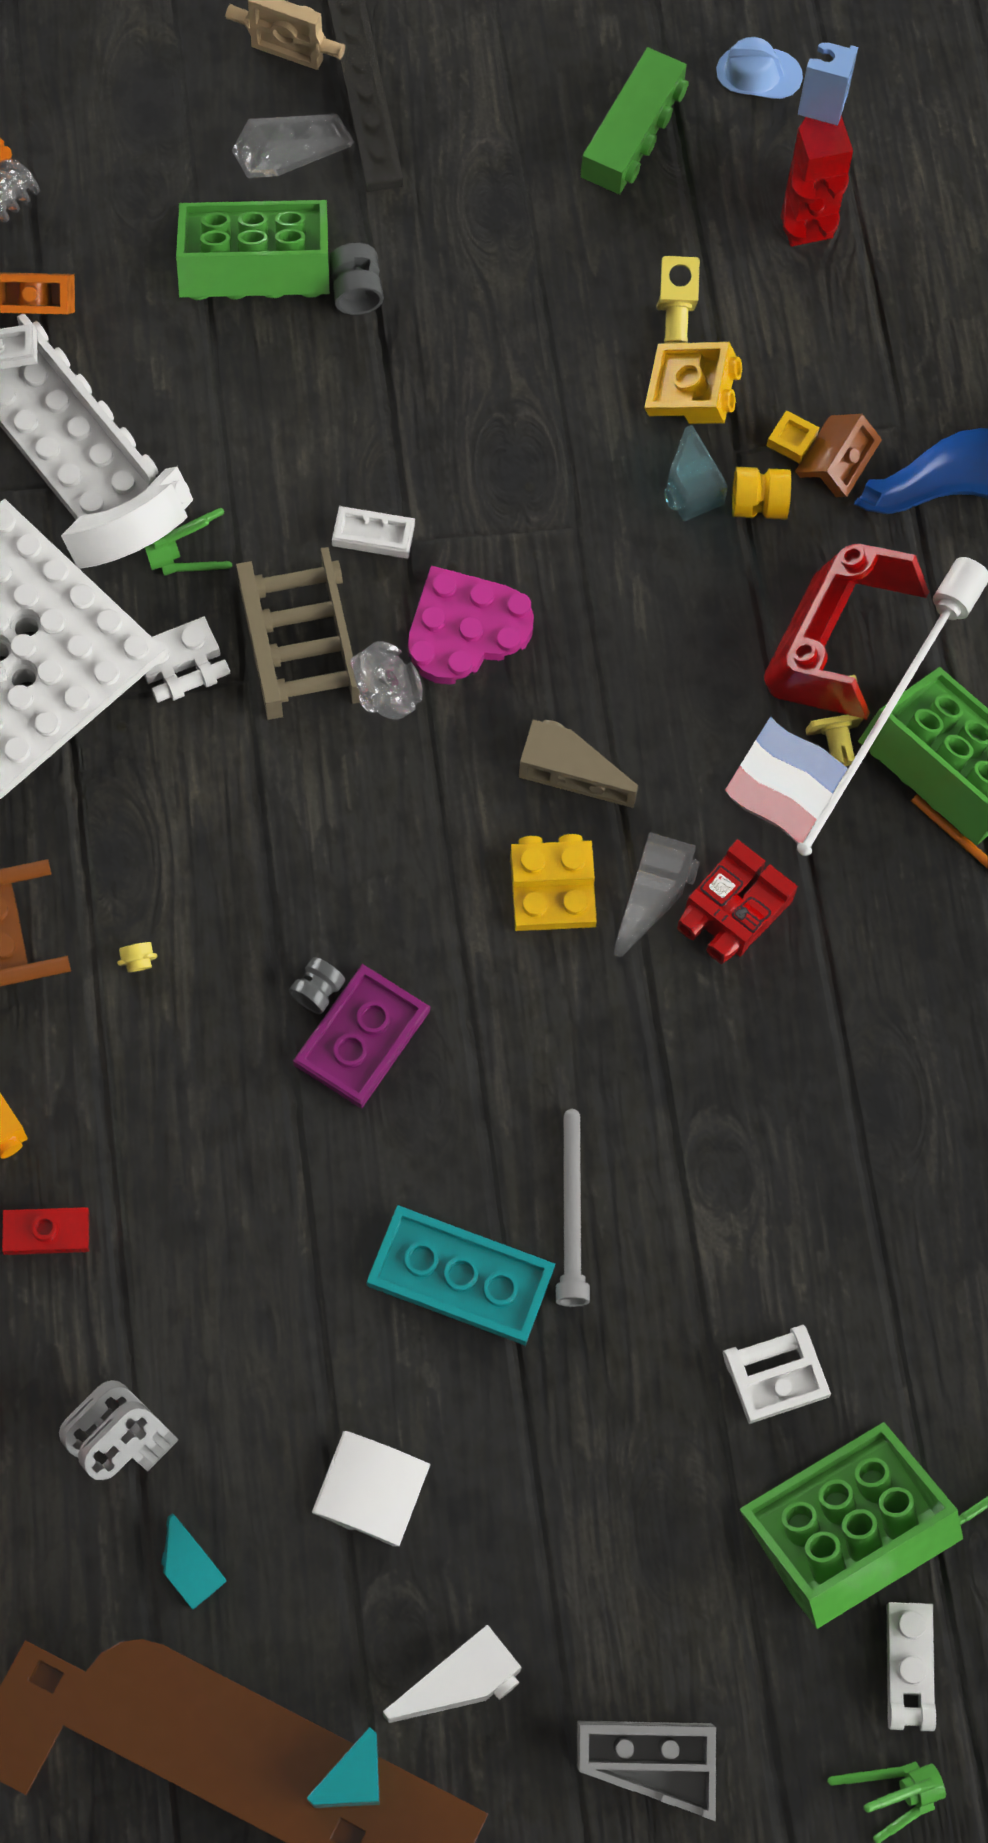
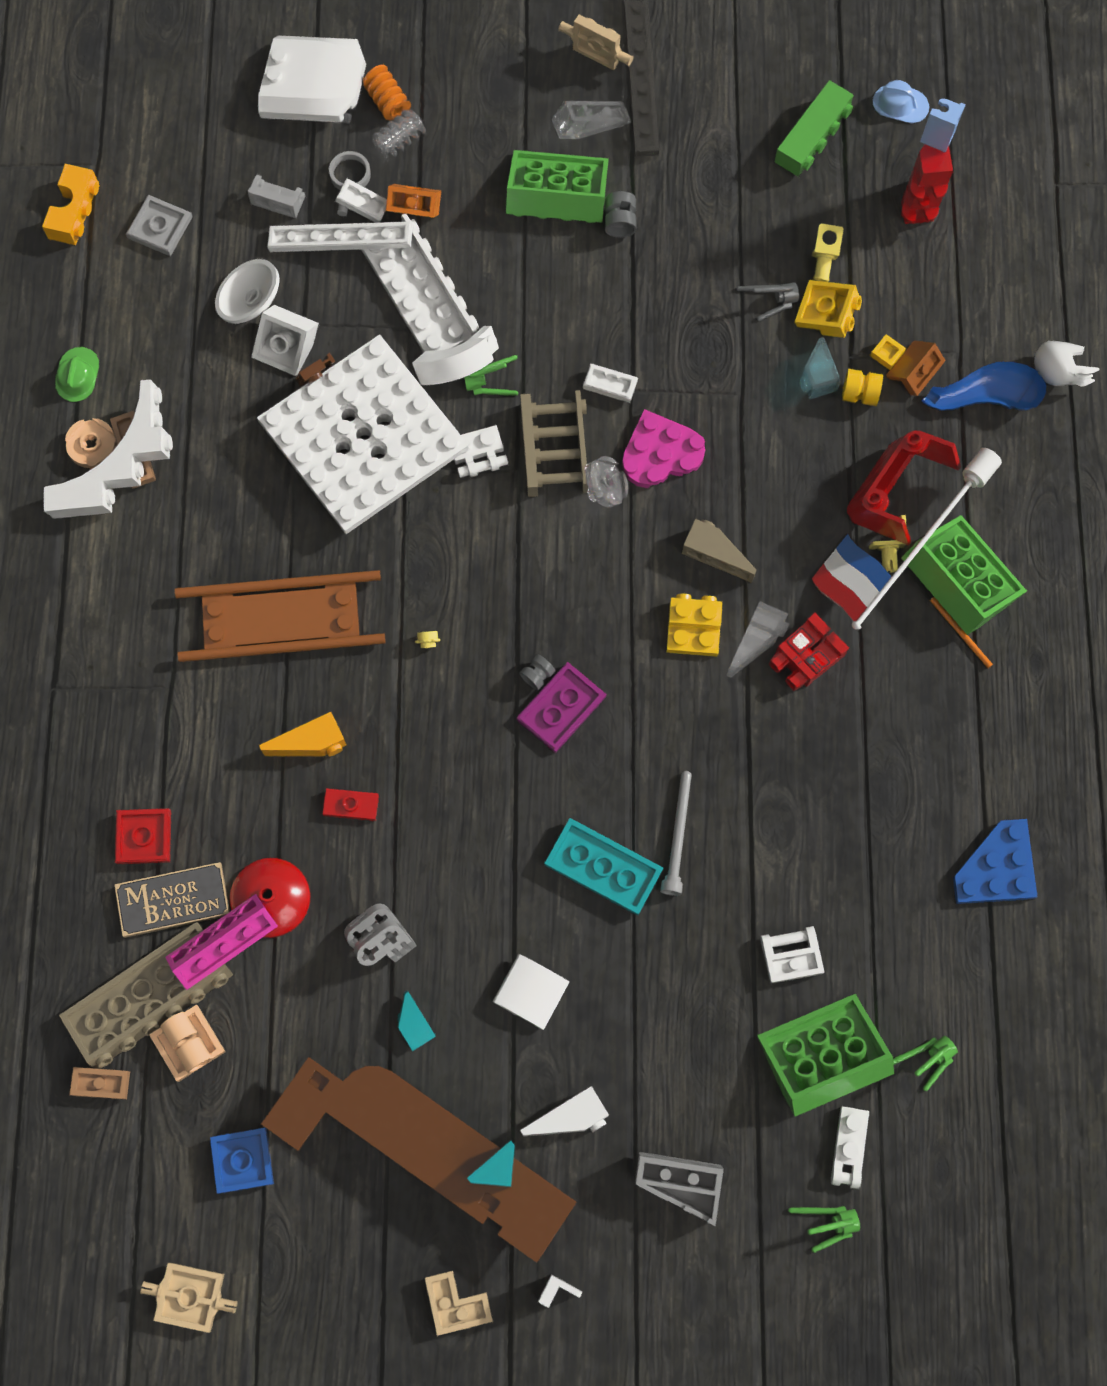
camera: 10 degrees right, 5 degrees up
none -> dark grey plant [736,282,799,321]

